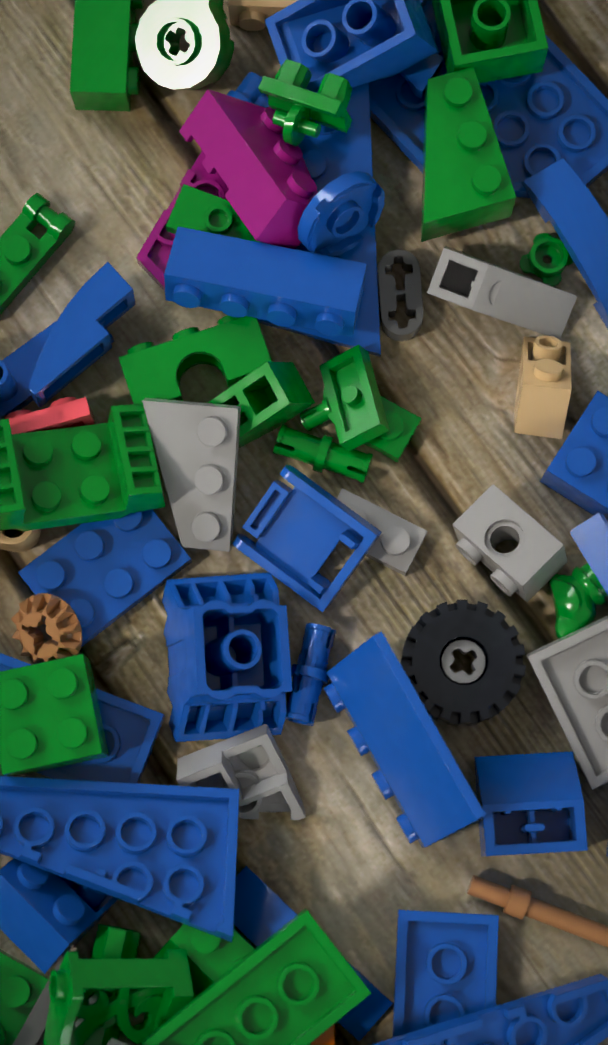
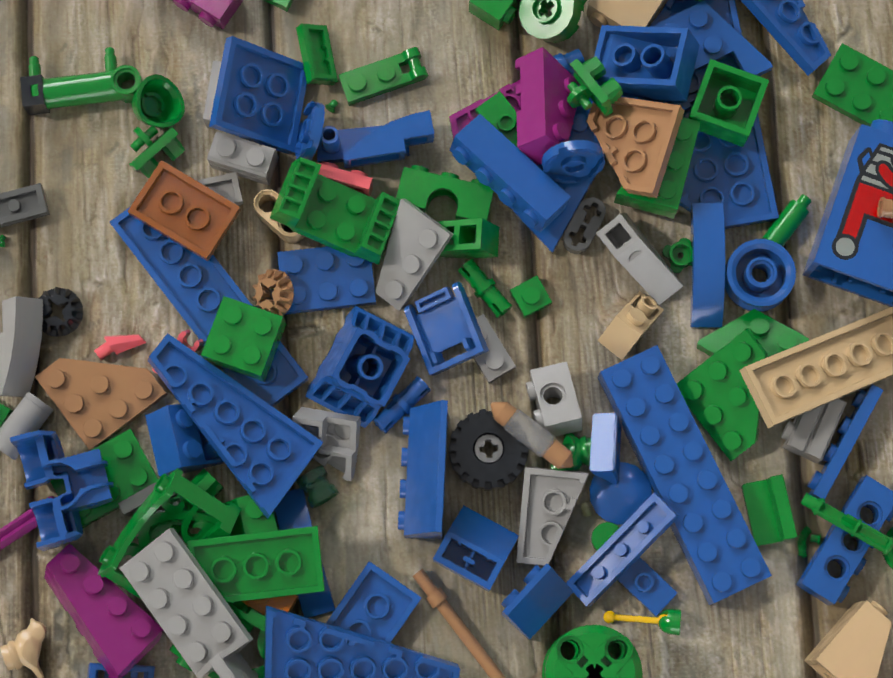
camera: 30 degrees right, 0 degrees up
green plate [300,344,390,451] -> none
none -> clear green wheel [296,465,339,509]
none -> piece [490,402,573,469]
none -> medium nougat plate [587,97,685,198]

